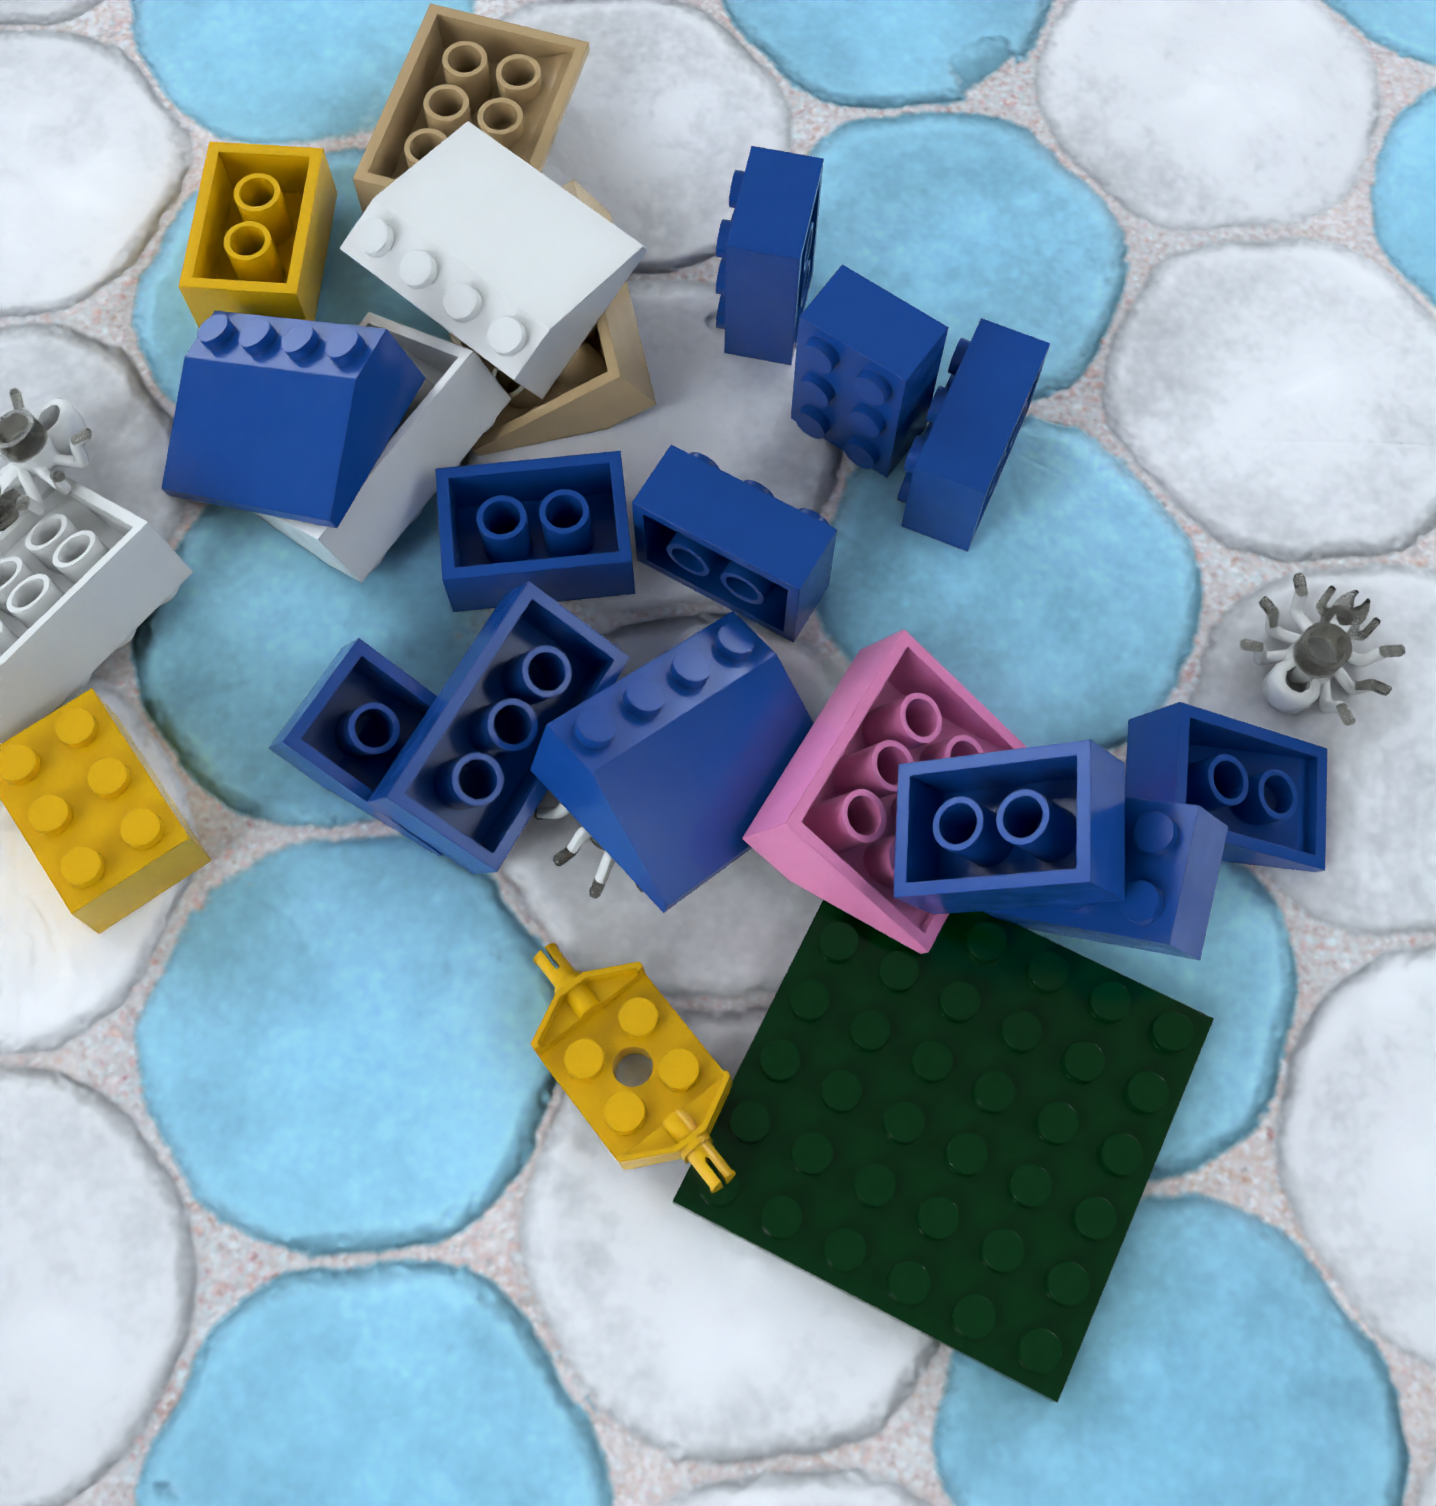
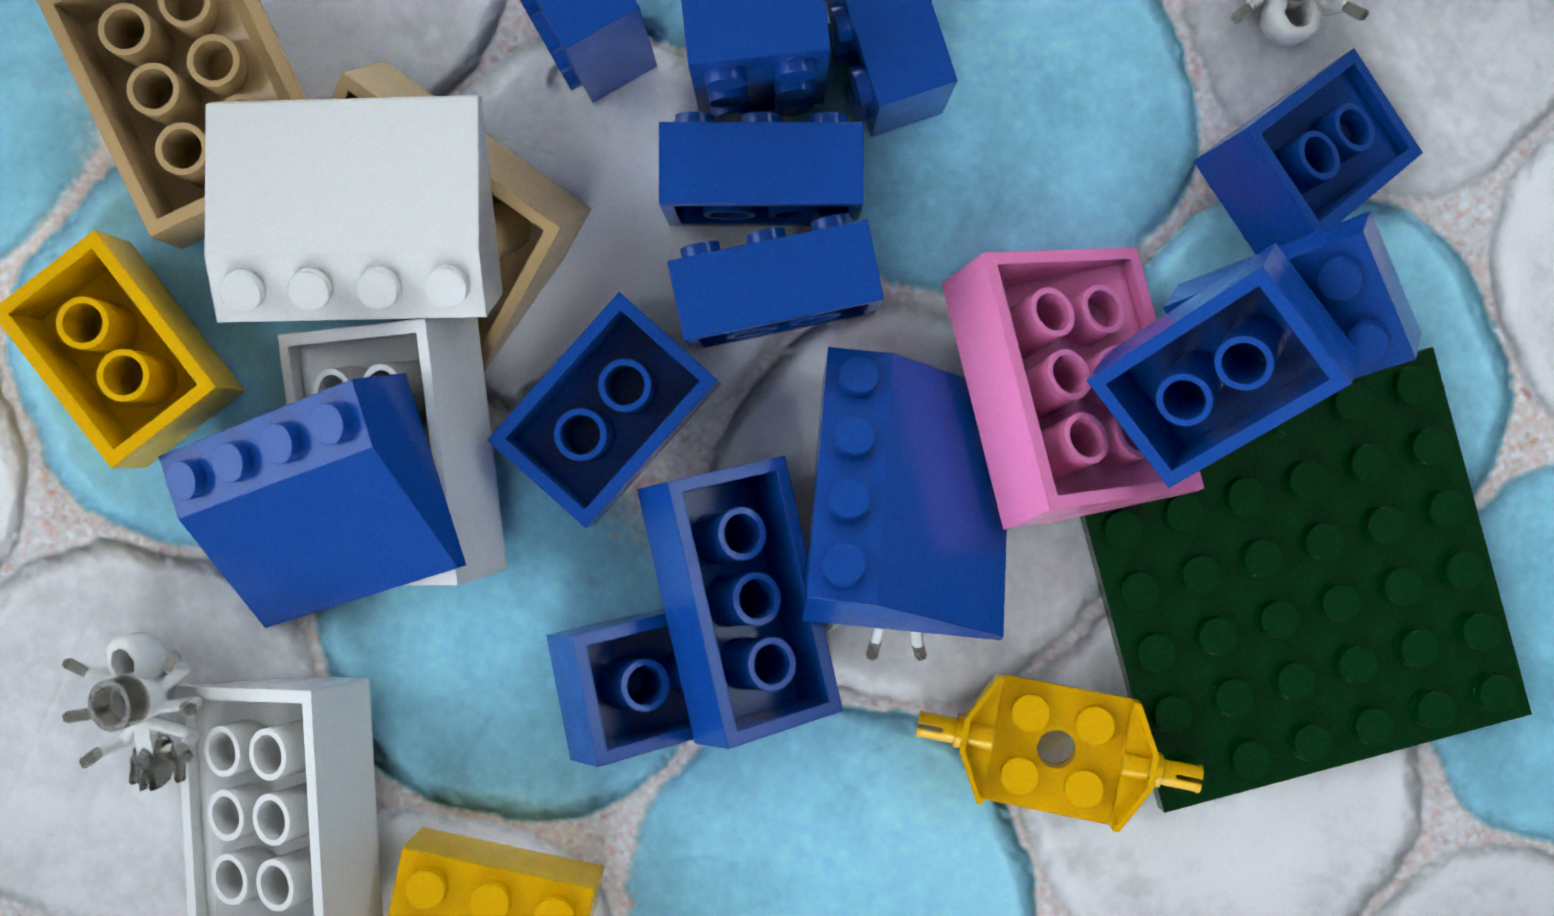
camera: 40 degrees left, 20 degrees up
none -> blue brick [659,112,864,226]

